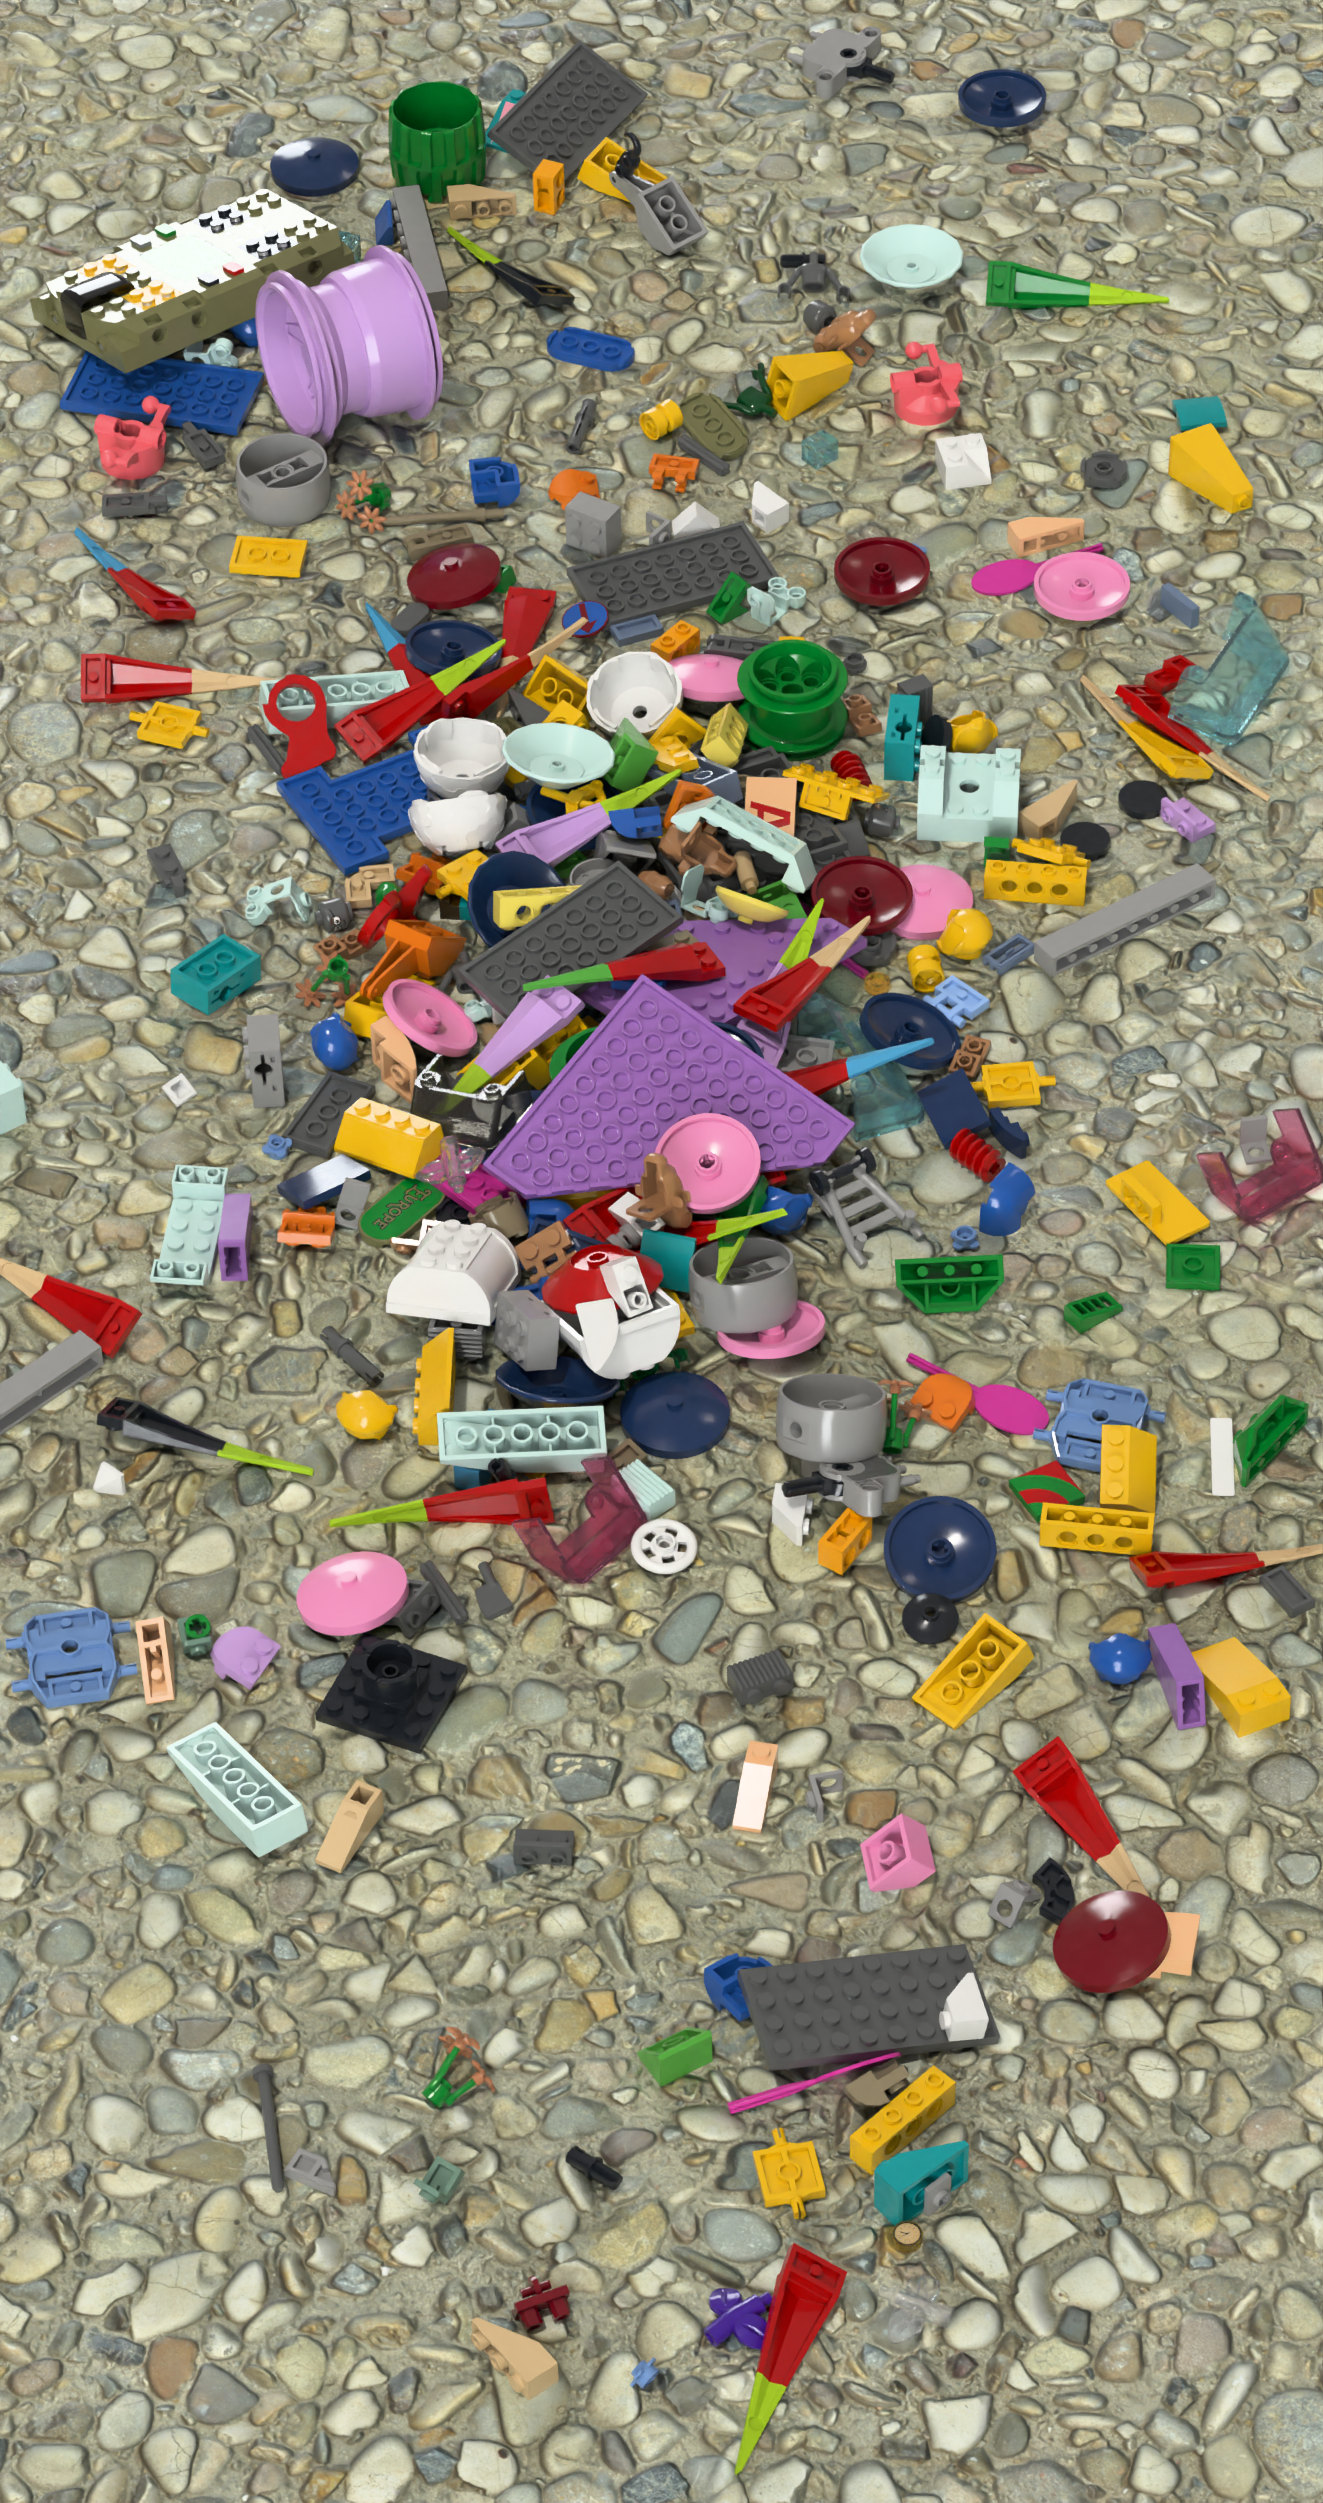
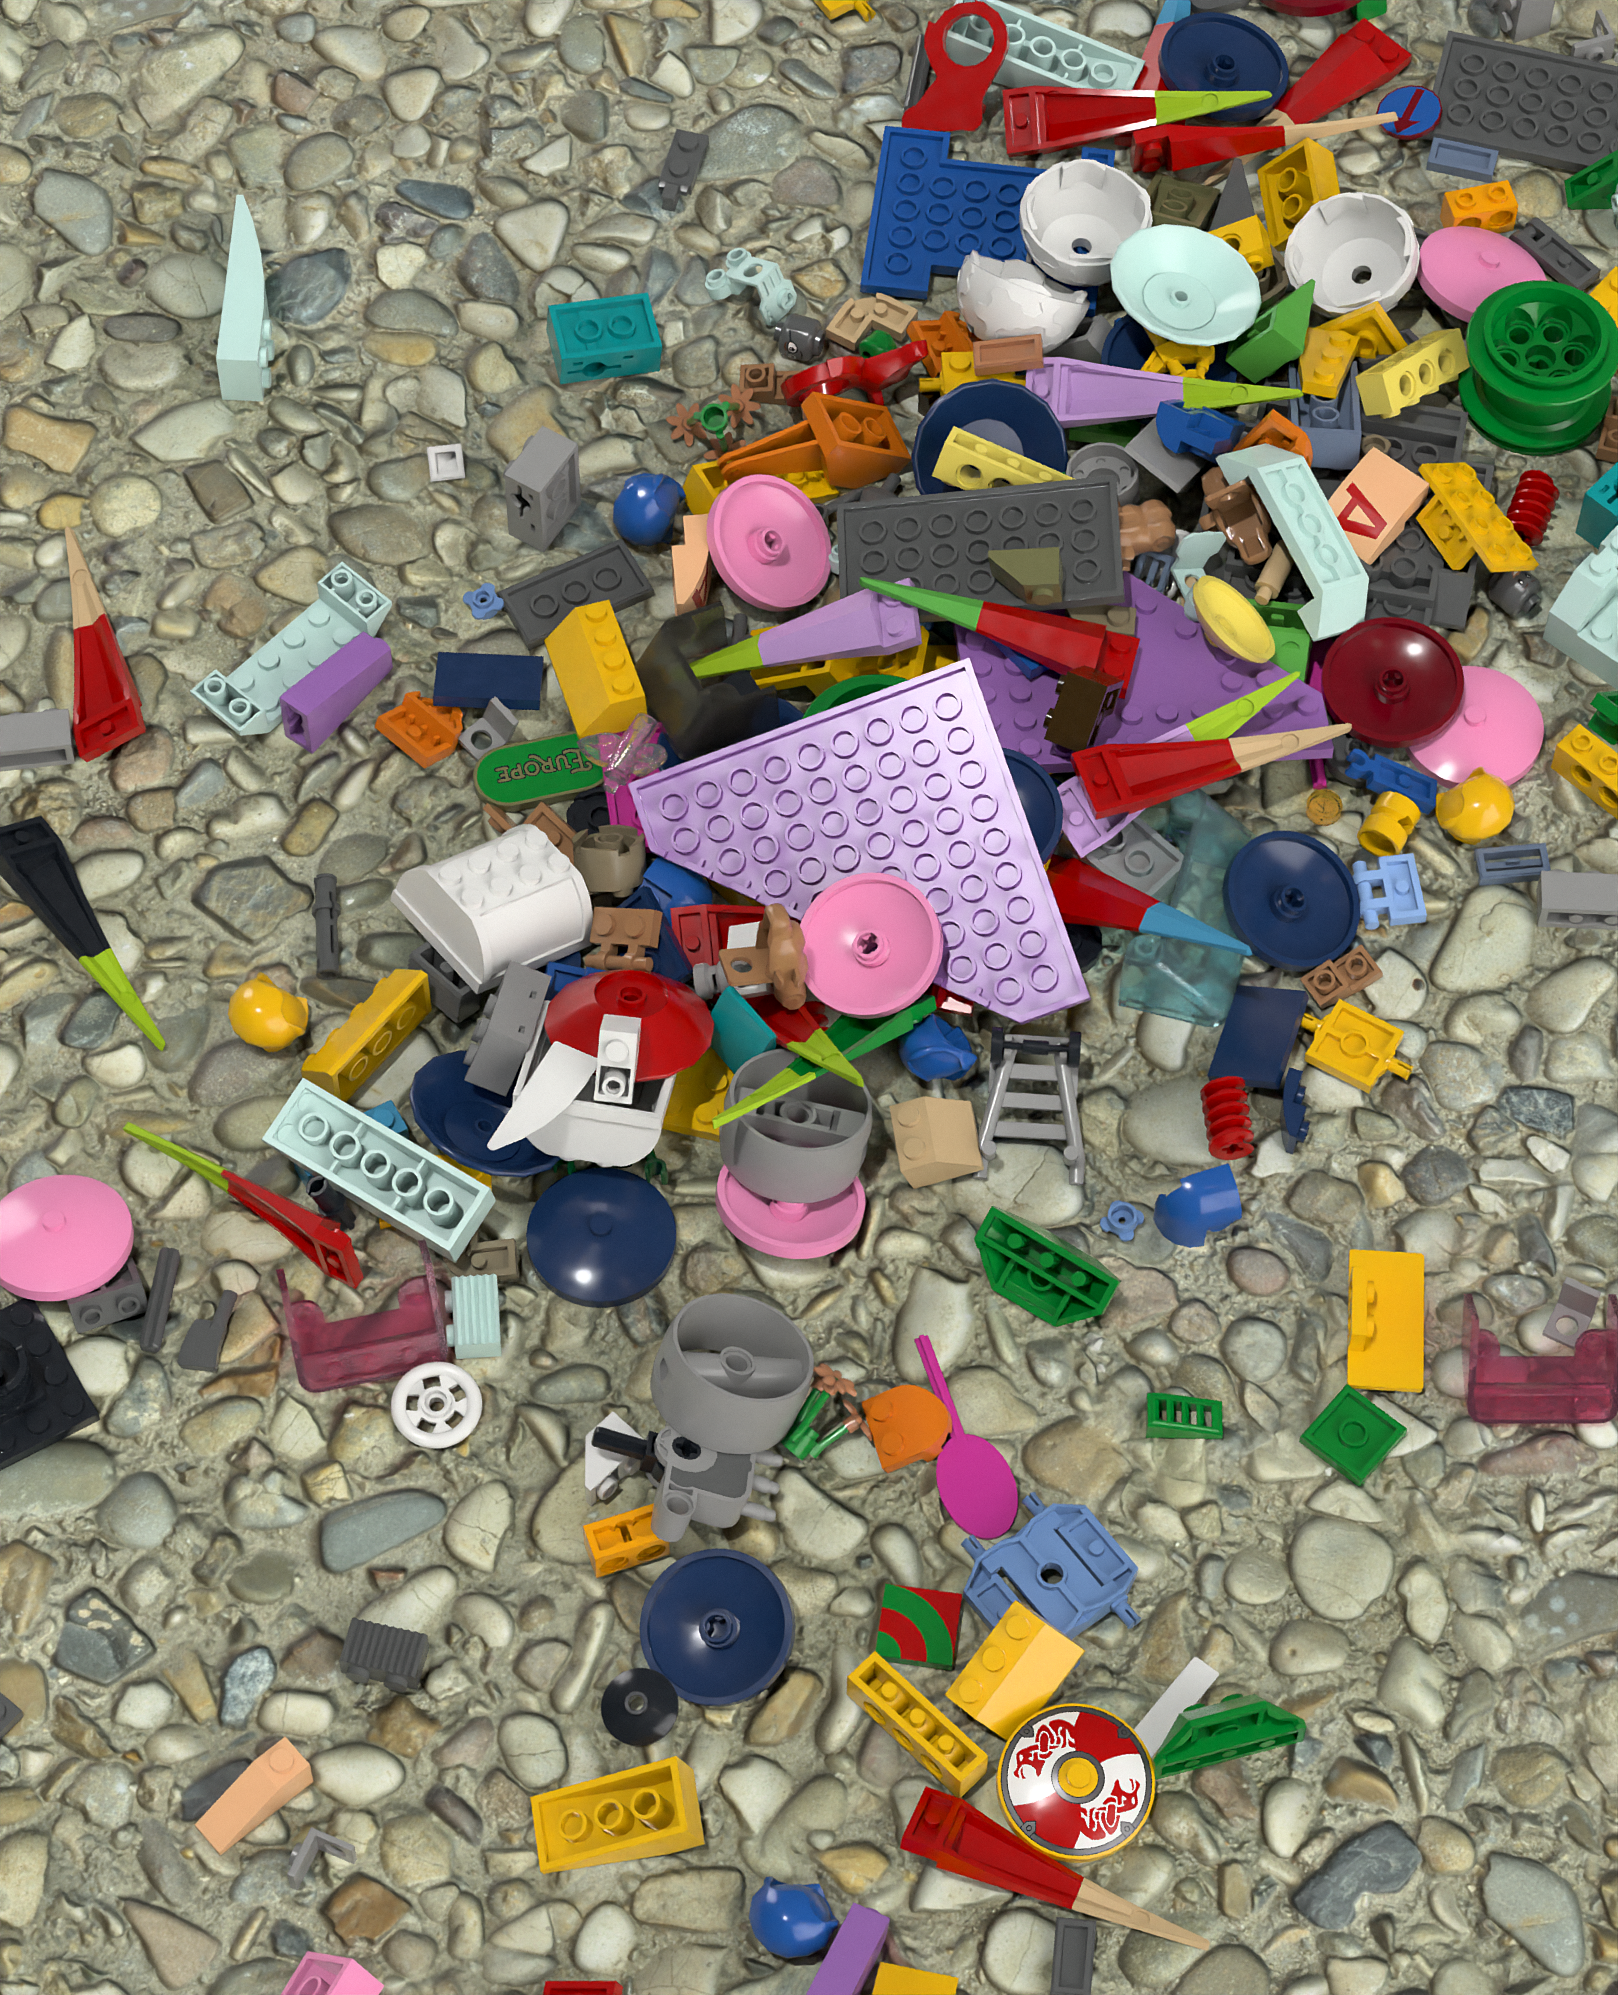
camera: 35 degrees right, 15 degrees up
none -> tan slope [889,1096,984,1189]
none -> nougat tile [973,334,1044,376]
none -> olive slope [988,547,1063,606]
none -> dish [996,1703,1155,1863]
none -> dark brown brick [1043,665,1124,752]
none -> blue plate [1345,749,1437,815]

